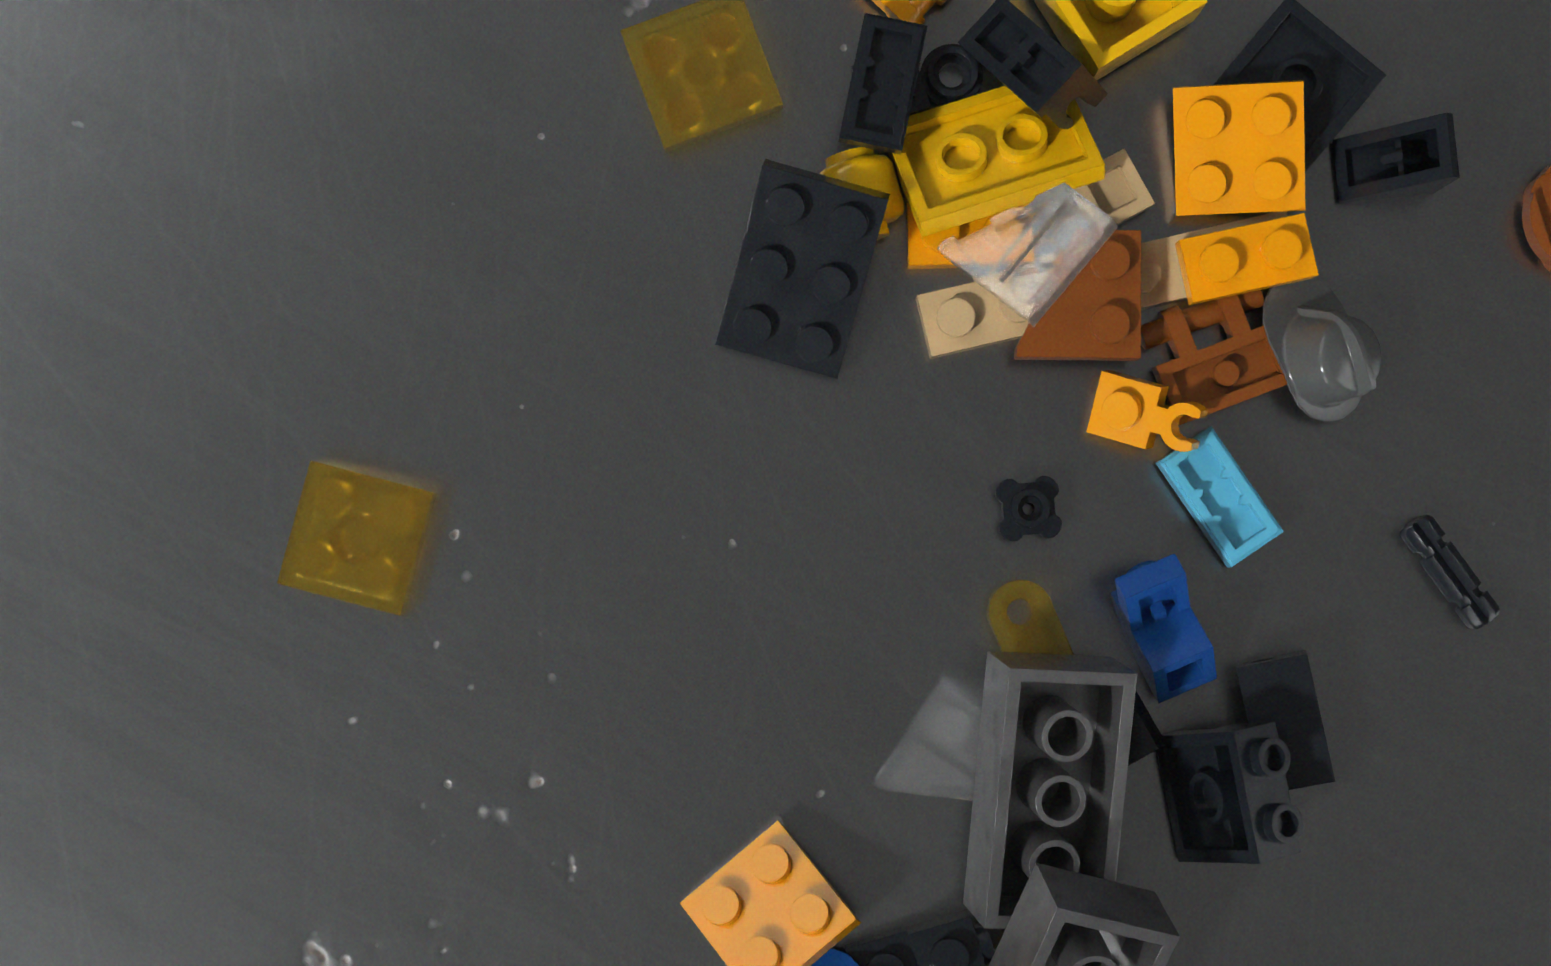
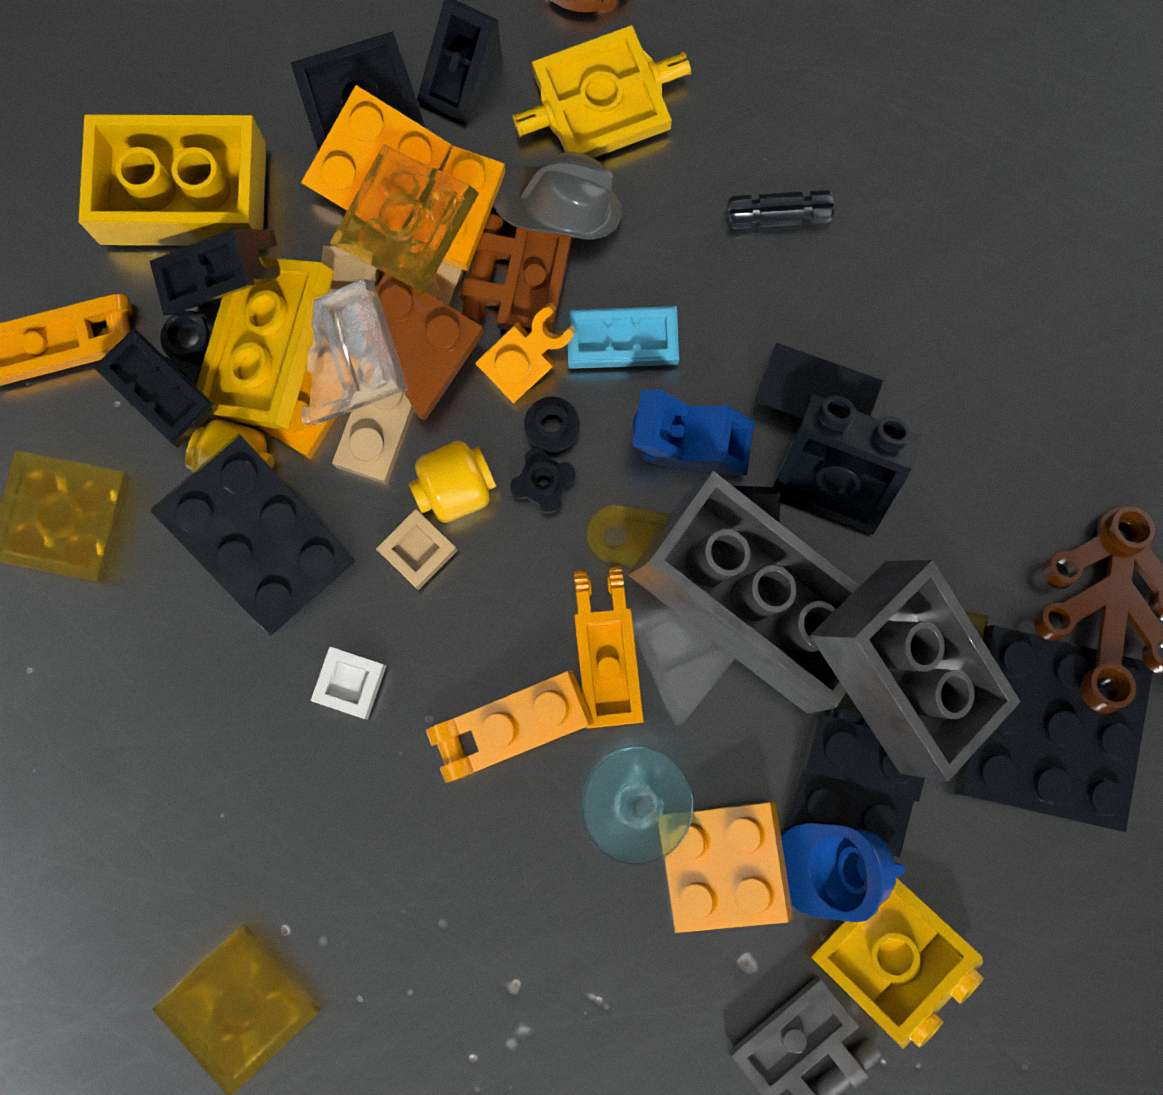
camera: 55 degrees left, 5 degrees down
none -> white plate [310,647,386,720]
none -> clear yellow plate [330,144,479,294]
none -> tan plate [376,509,458,590]
none -> yellow head [408,441,496,523]
none -> light orange plate [425,670,594,784]
none -> yellow plate [512,25,691,158]
none -> black plate [524,396,580,452]
none -> light orange hinge [574,566,644,729]
none -> clear light blue dish [581,747,693,865]

